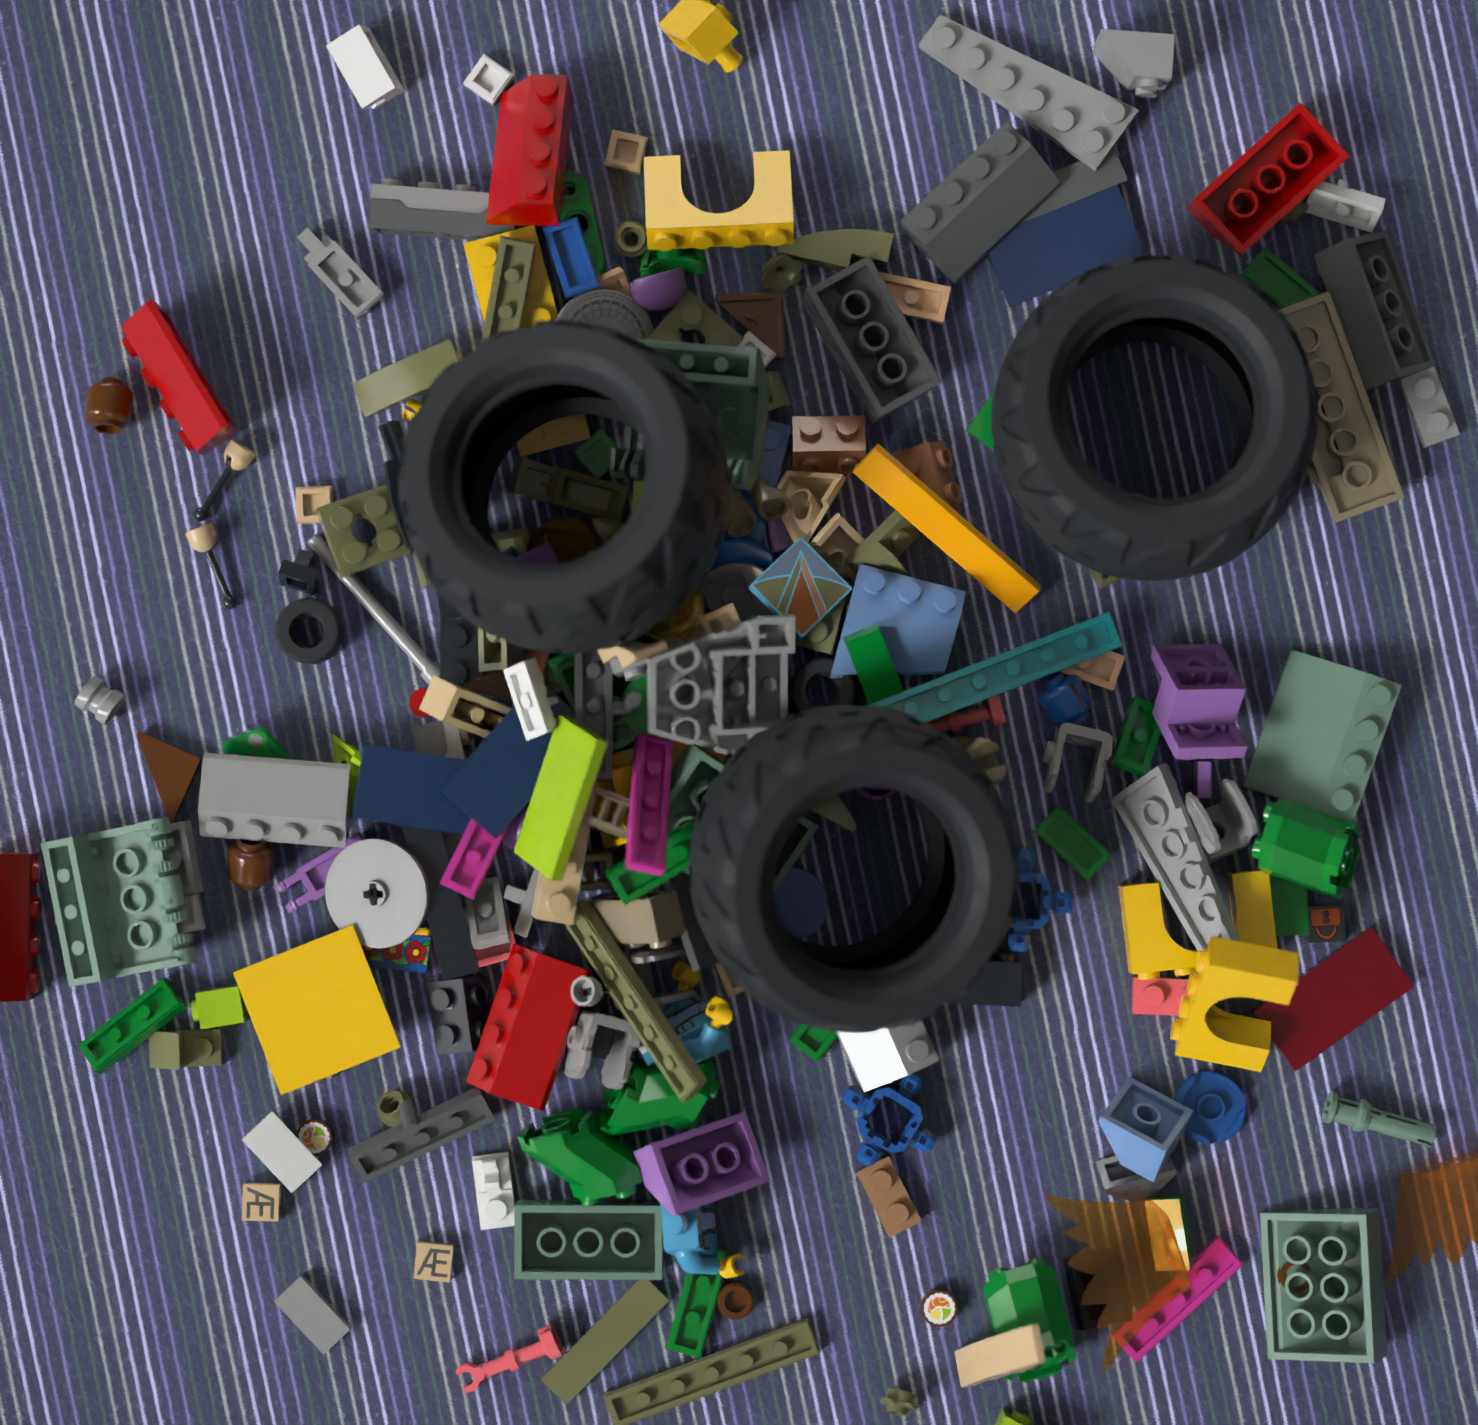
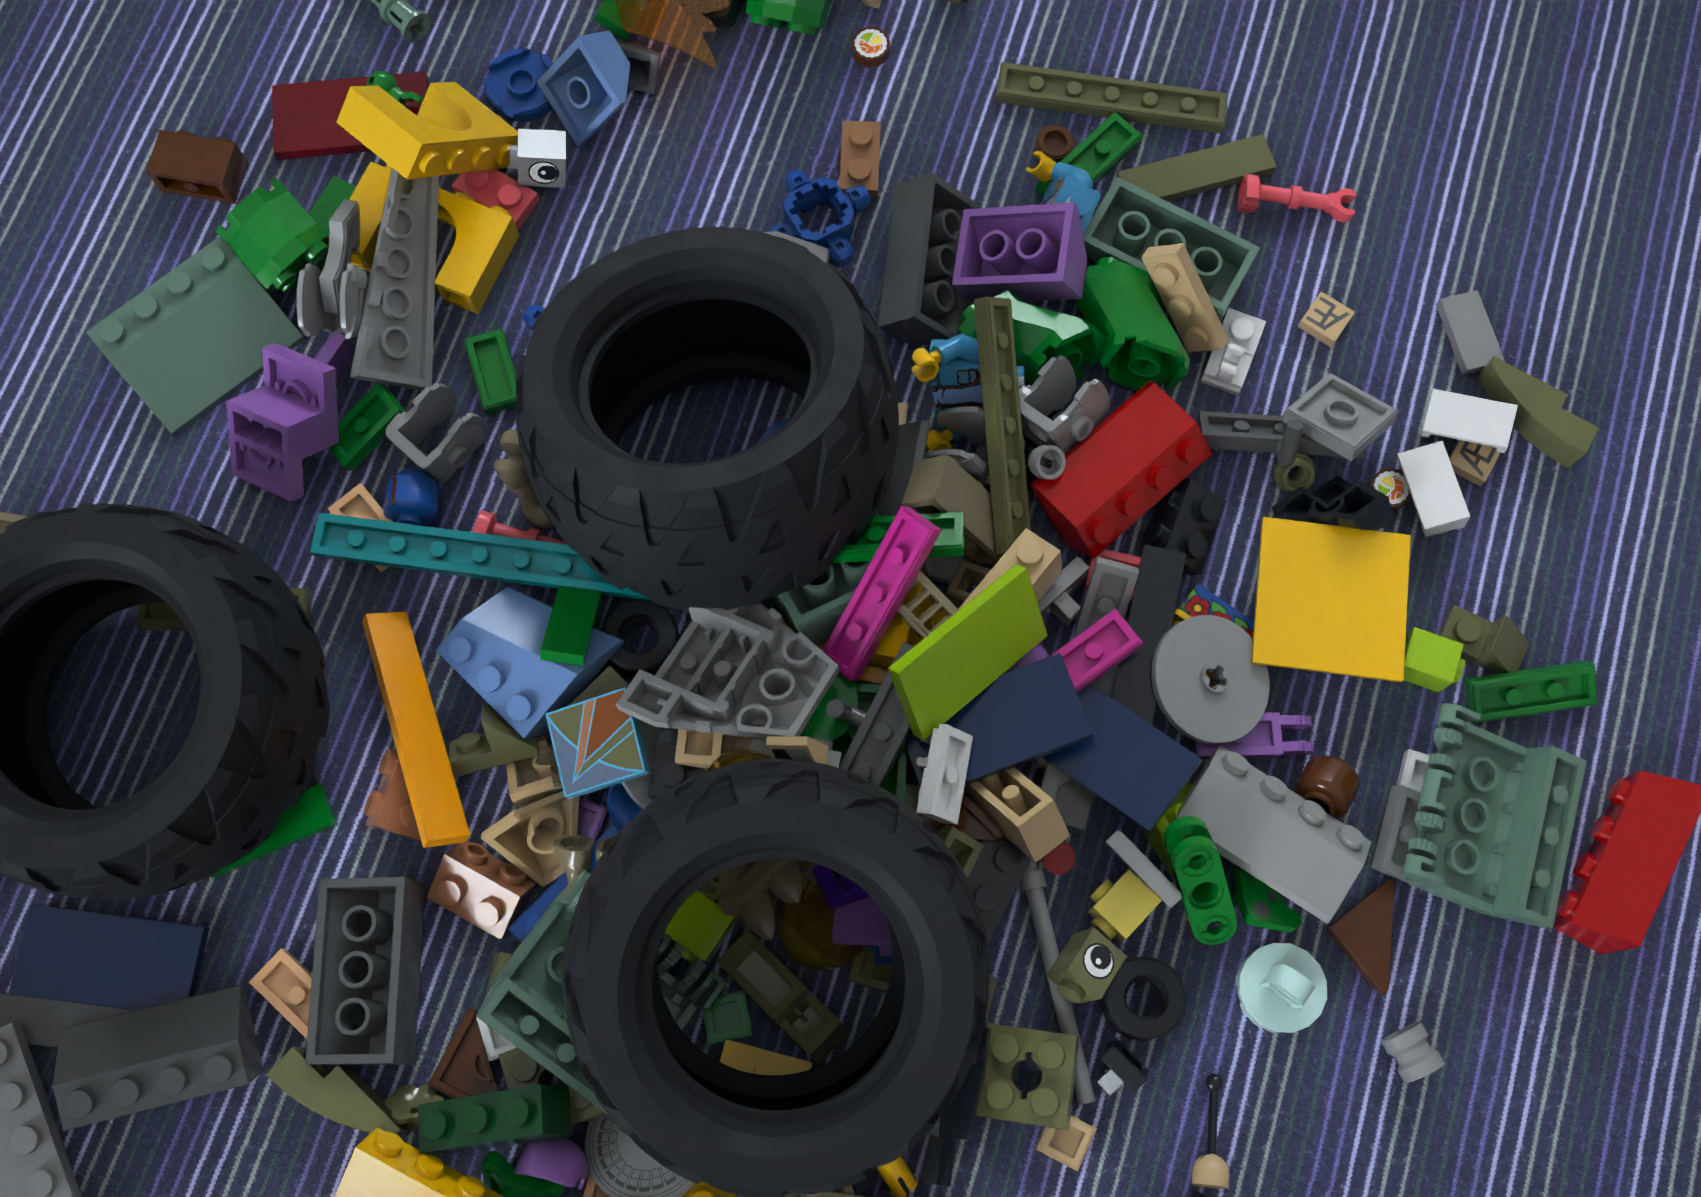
camera: 155 degrees left, 15 degrees down
tile [1307,905,1346,943] -> none
none -> reddish brown brick [146,130,248,204]
none -> light grey tile [319,199,360,314]
none -> green arm [366,71,424,109]
none -> dark green brick [418,1085,572,1154]
none -> brick [510,129,566,188]
none -> dark grey slope [878,172,981,346]
none -> olive brick [1046,927,1127,1004]
none -> light yellow brick [1088,869,1162,943]
none -> light grey tile [1106,831,1182,908]
none -> tan plate [1141,243,1229,352]
none -> green piece [1164,816,1237,945]
none -> light aqua tile [1236,943,1327,1033]
none -> black slope [1272,475,1395,530]
none -> light grey tile [1282,373,1399,461]
none -> white hinge [1421,389,1518,453]
none -> olive slope [1476,356,1599,468]

